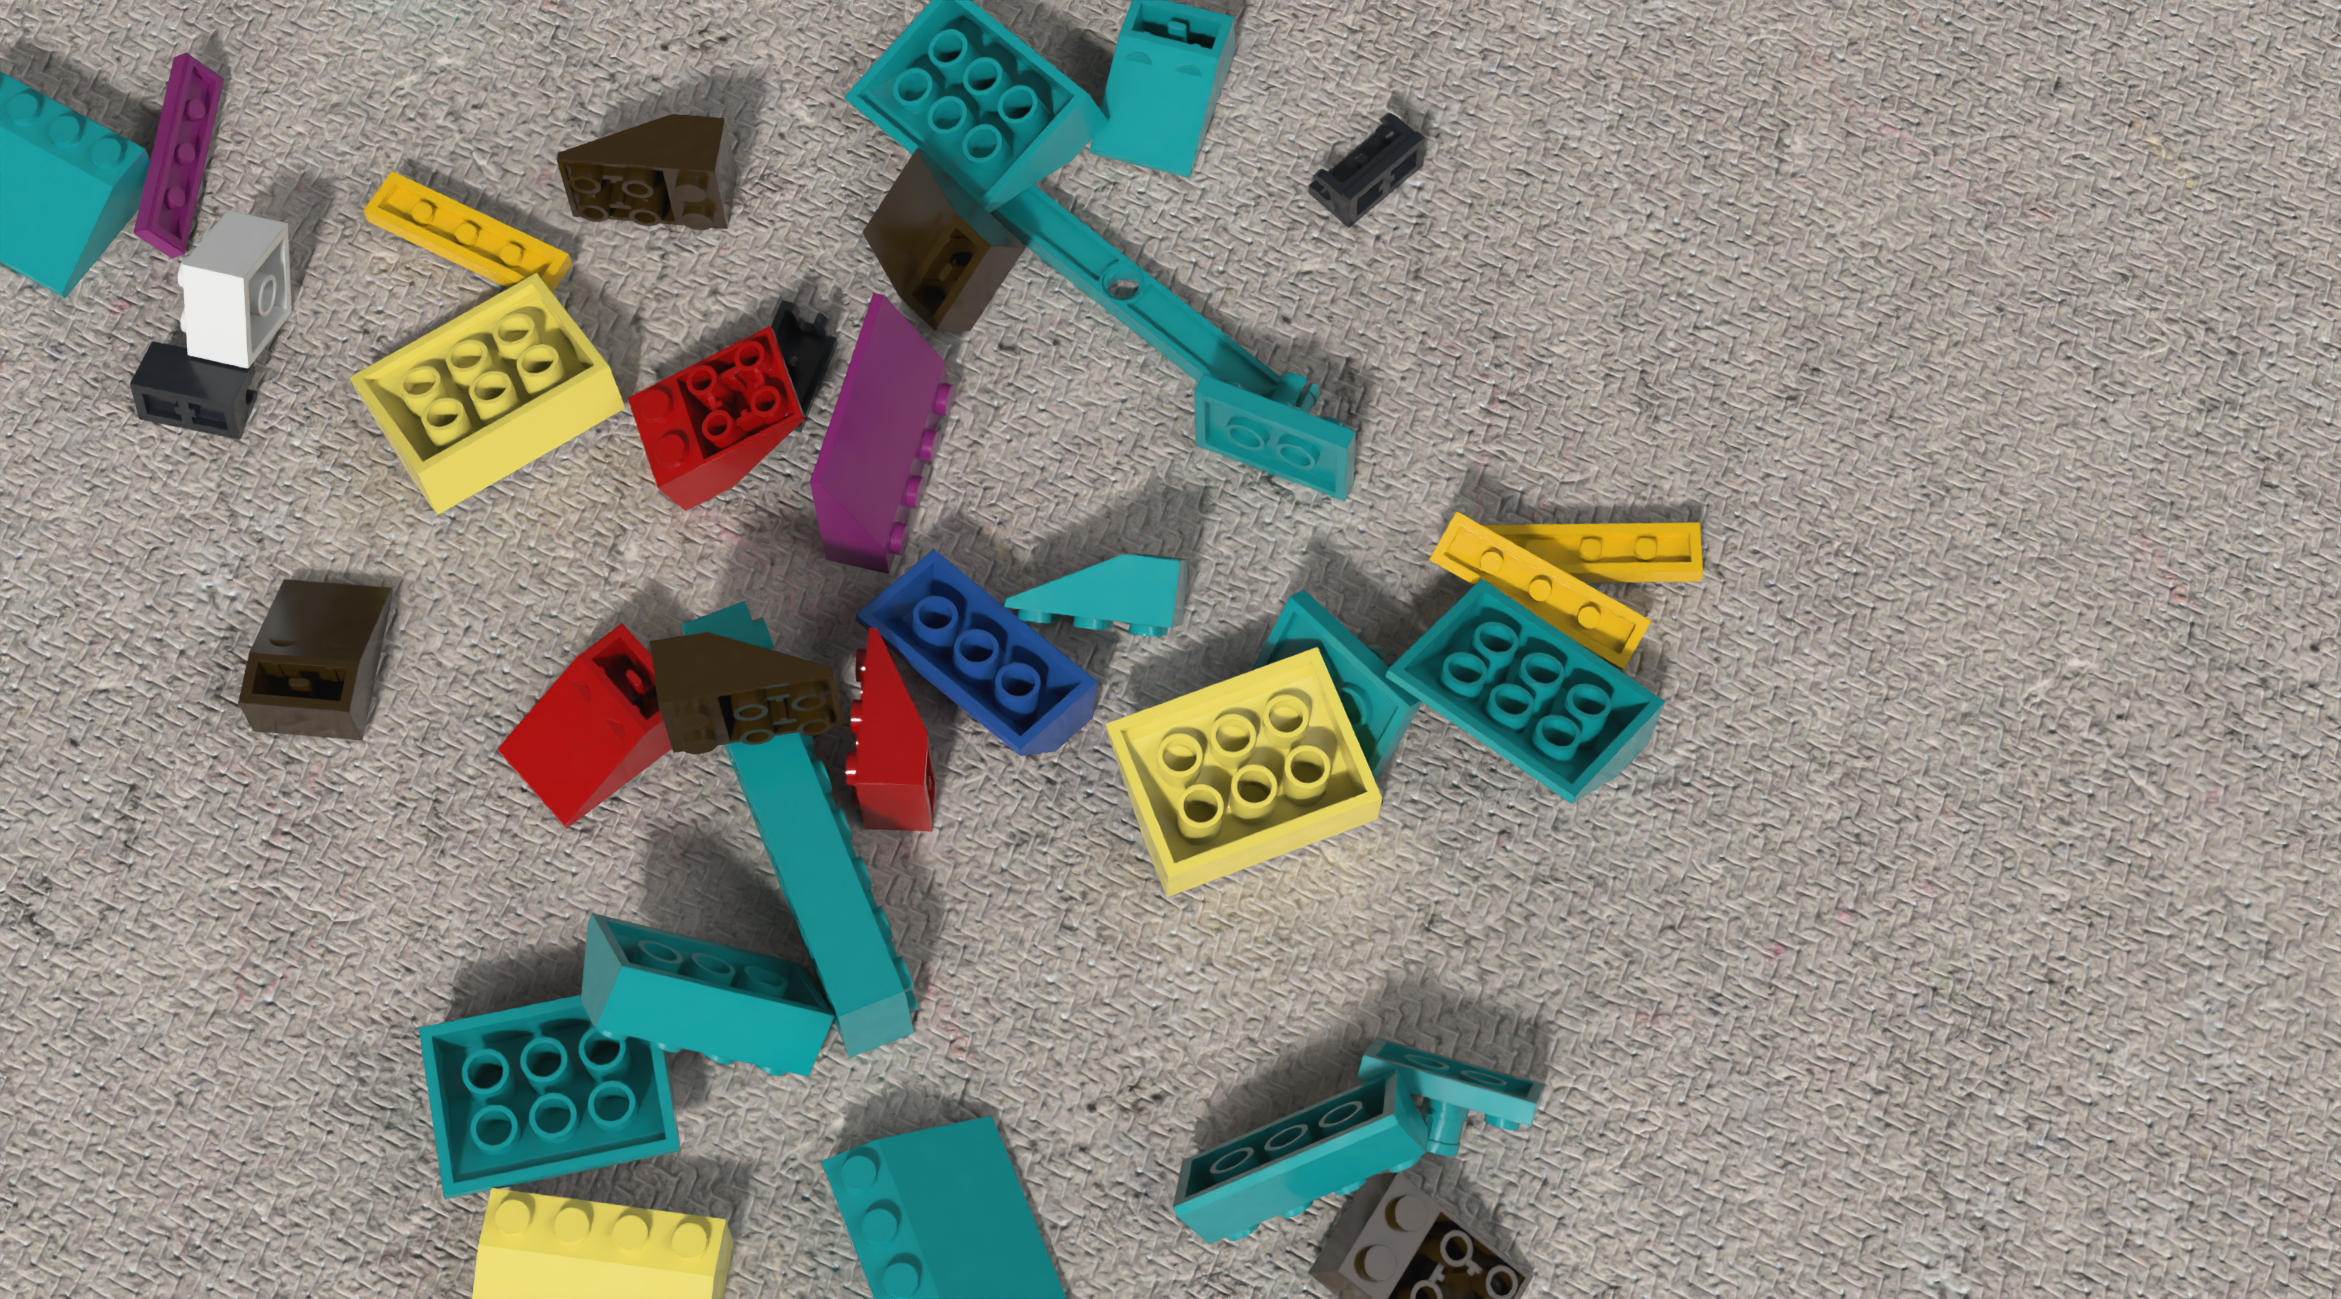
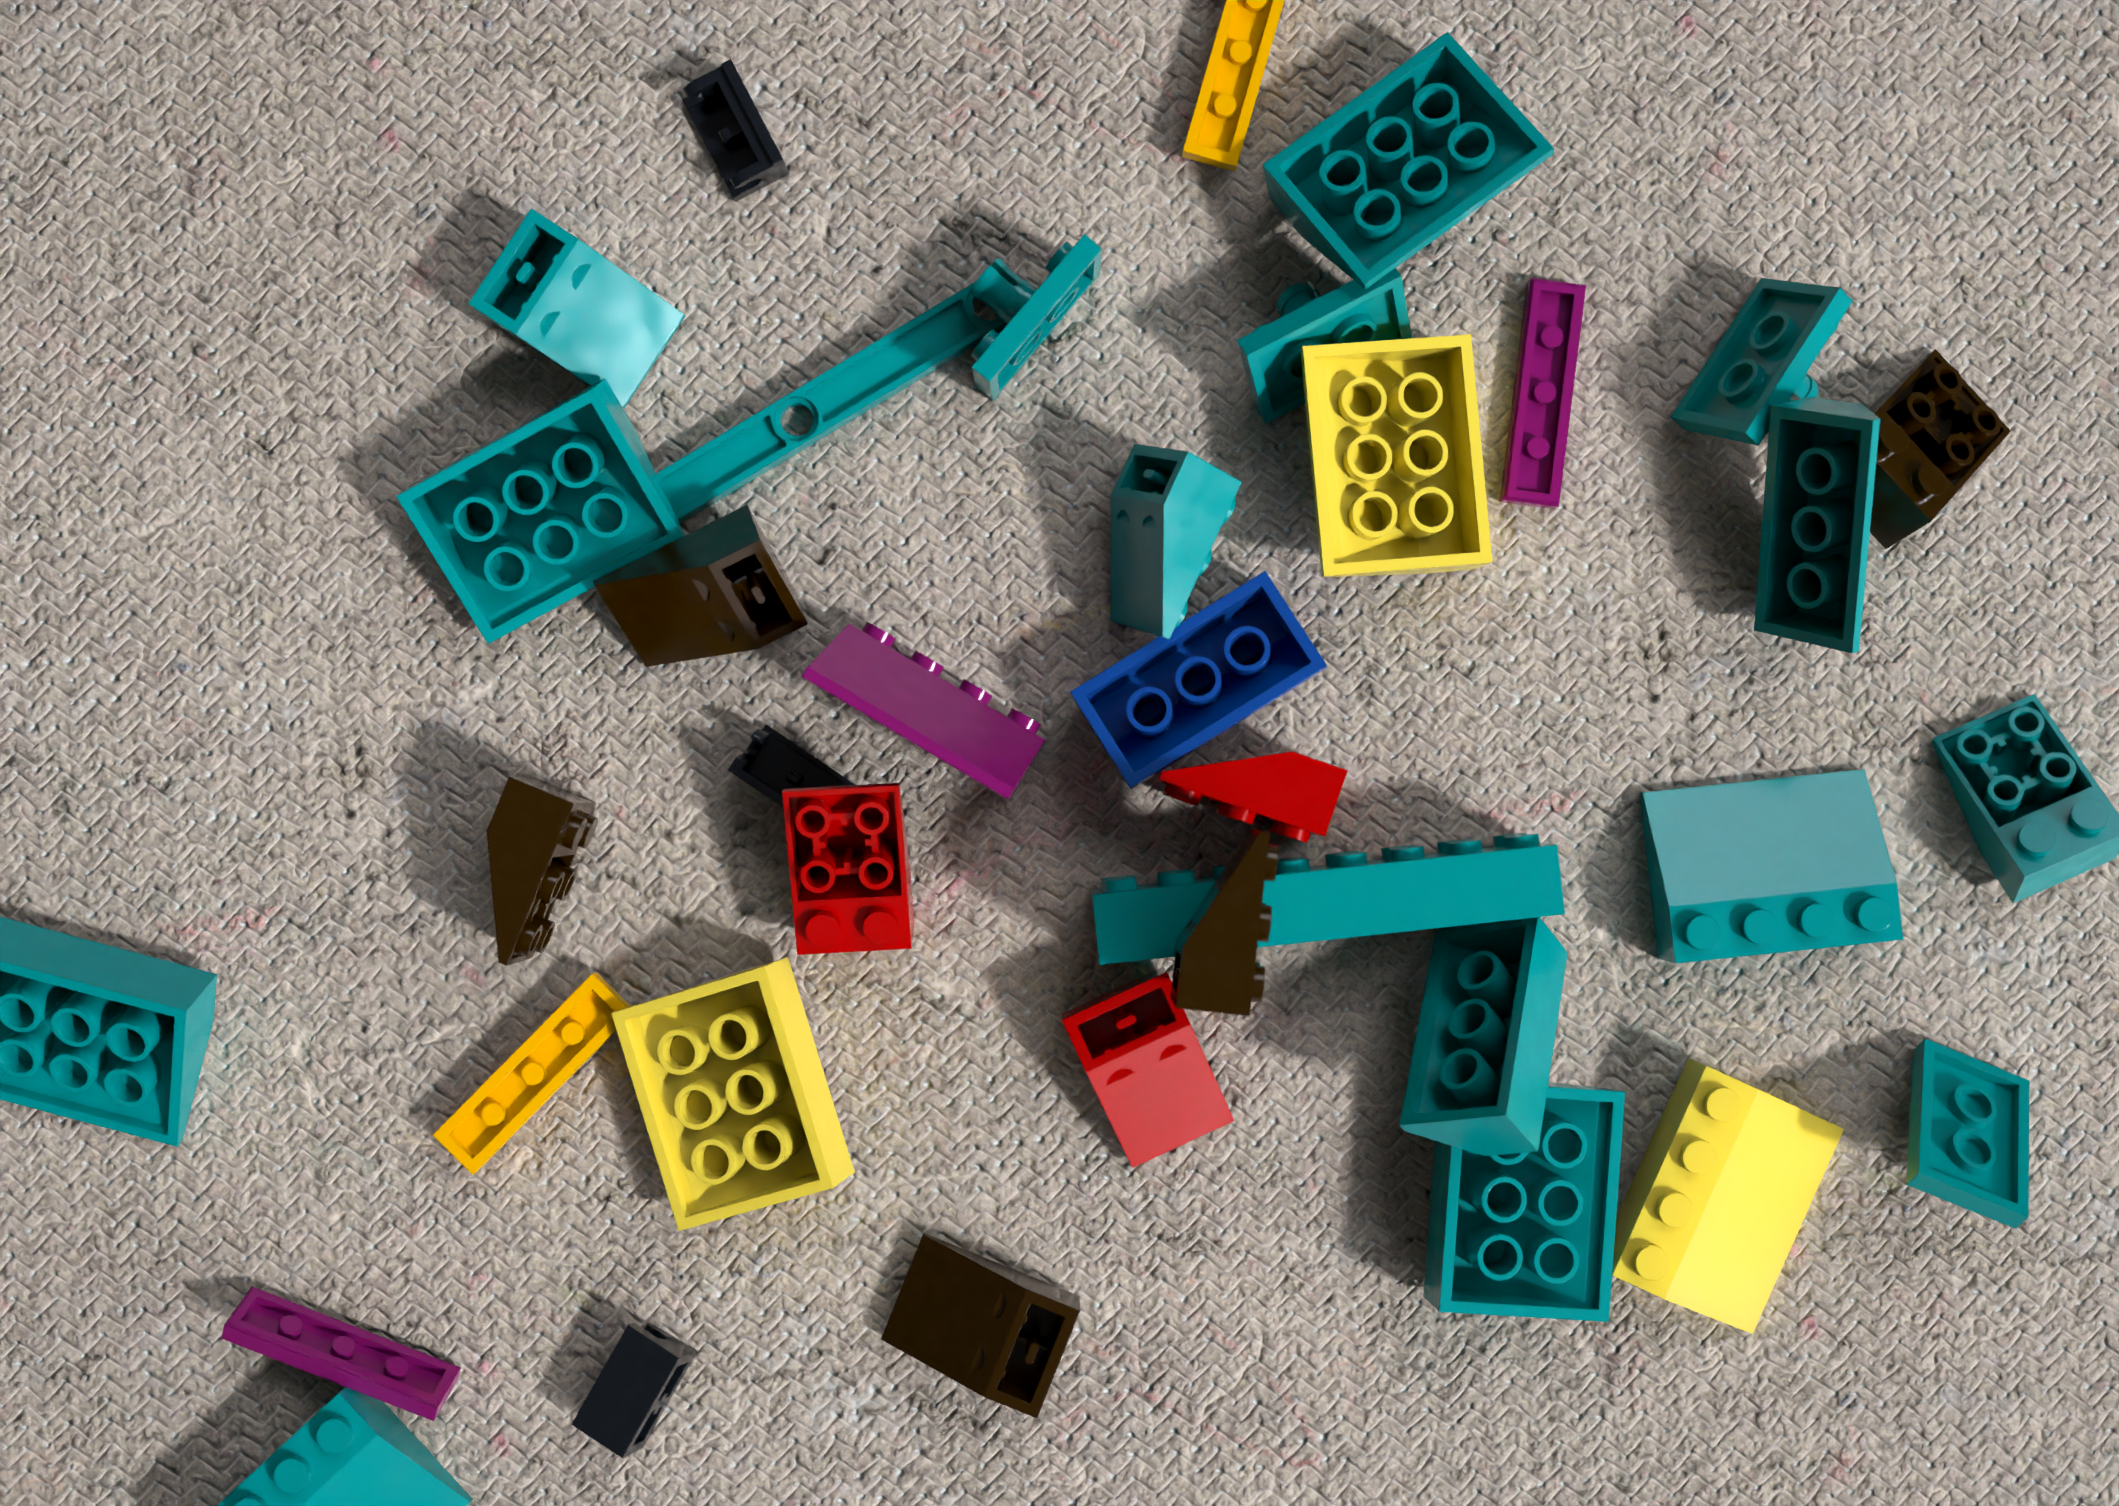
camera: 80 degrees left, 25 degrees up
white brick [178,210,292,368] -> none
yellow plate [1428,511,1651,669] -> none
none -> magenta tile [1500,278,1586,509]

